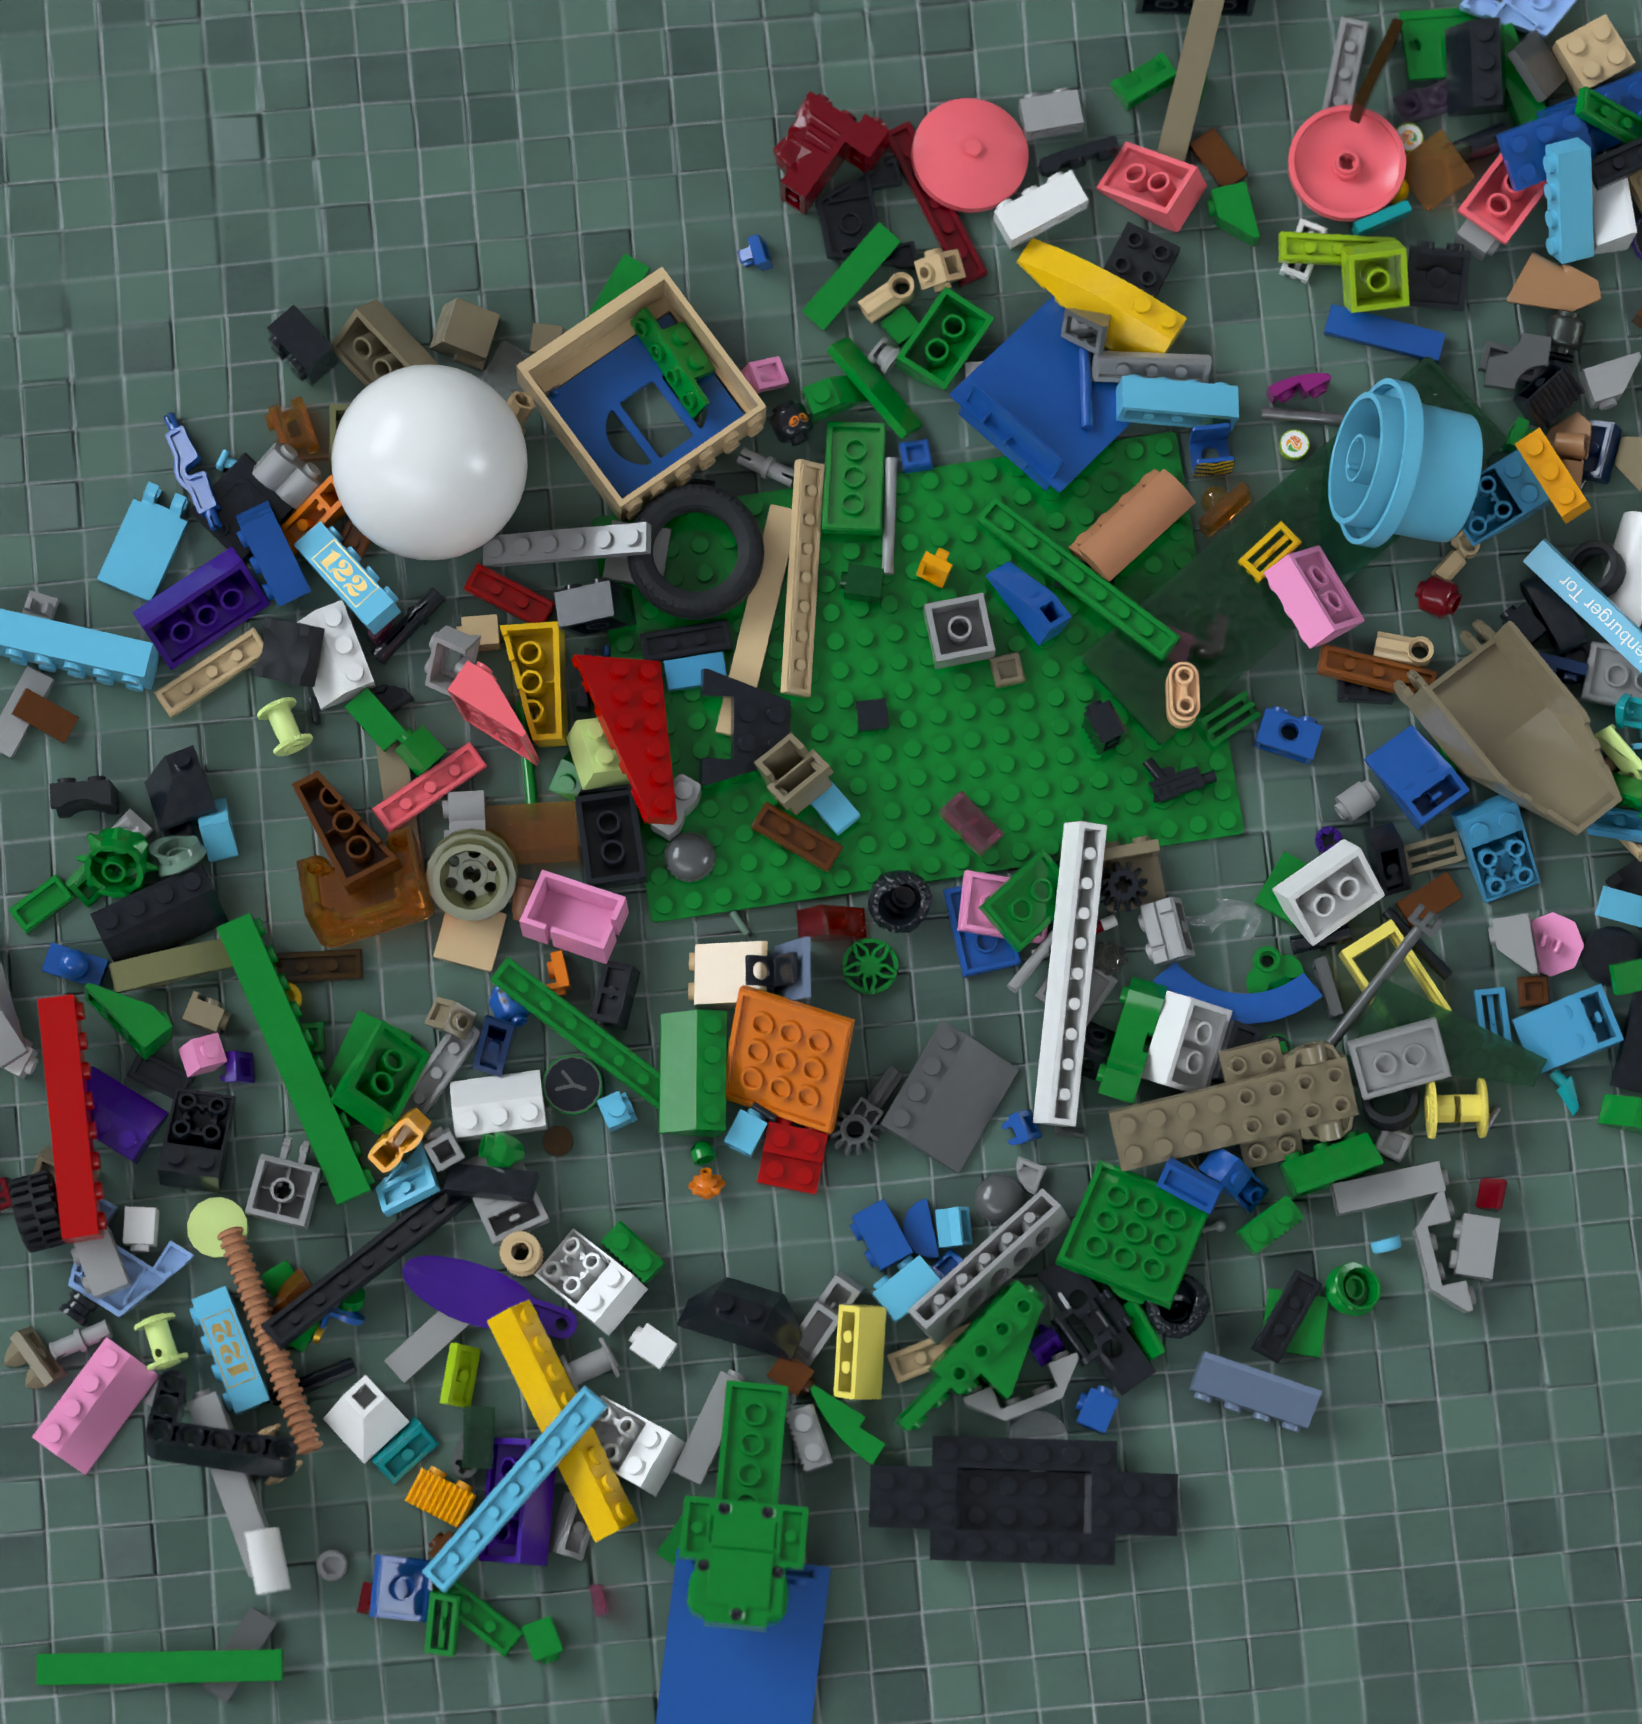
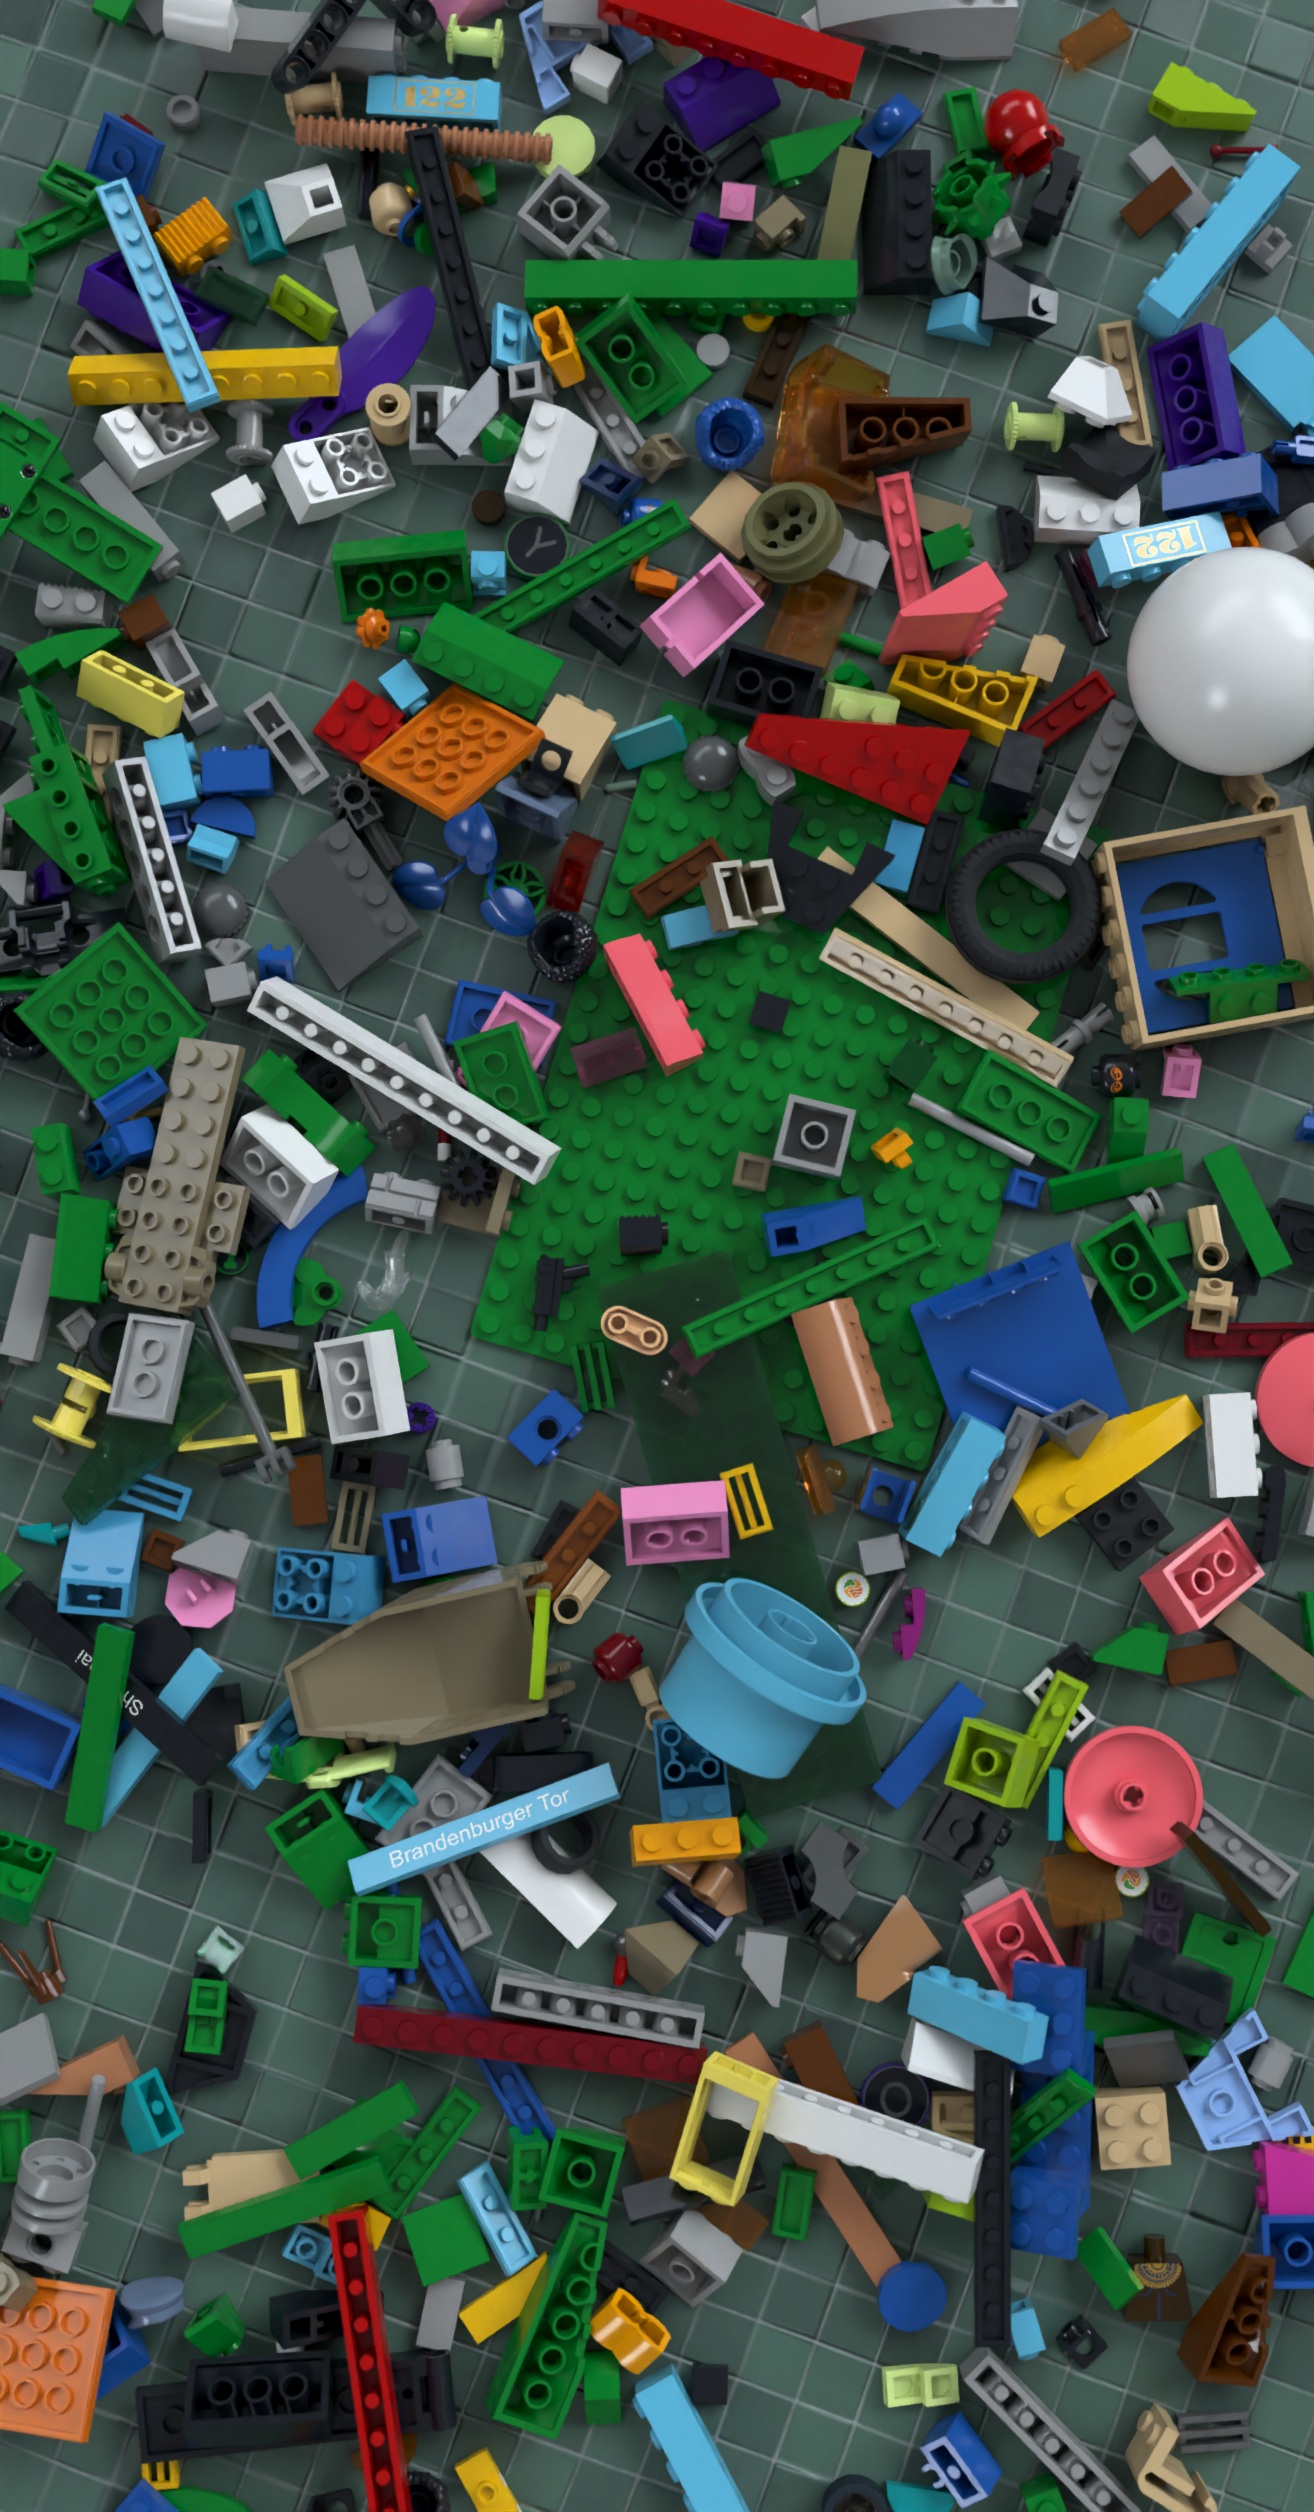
camera: 115 degrees right, 5 degrees up
green tile [344,687,406,752] -> none
light grey window [424,625,481,697] -> none
clear pink tile [589,1584,609,1617] -> none
green brick [601,1220,665,1285] -> none
black wedge [677,1277,803,1361] -> none
black piece [751,1102,778,1122] -> none
none -> light grey brick [205,961,259,1009]
none -> light grey slope [242,691,330,795]
none -> green slope [332,529,474,622]
none -> tan head [369,183,414,236]
none -> blue plant [392,802,536,936]
none -> lime tile [529,1589,551,1700]
none -> coral slope [603,934,706,1077]
none -> teal slope [610,714,687,770]
none -> blue hair [695,397,765,472]
none -> light grey tile [696,334,730,370]
none -> light grey brick [855,1533,909,1576]
none -> red tile [983,89,1065,181]
none -> black tile [1047,1641,1097,1681]
none -> white slope [1048,355,1132,428]

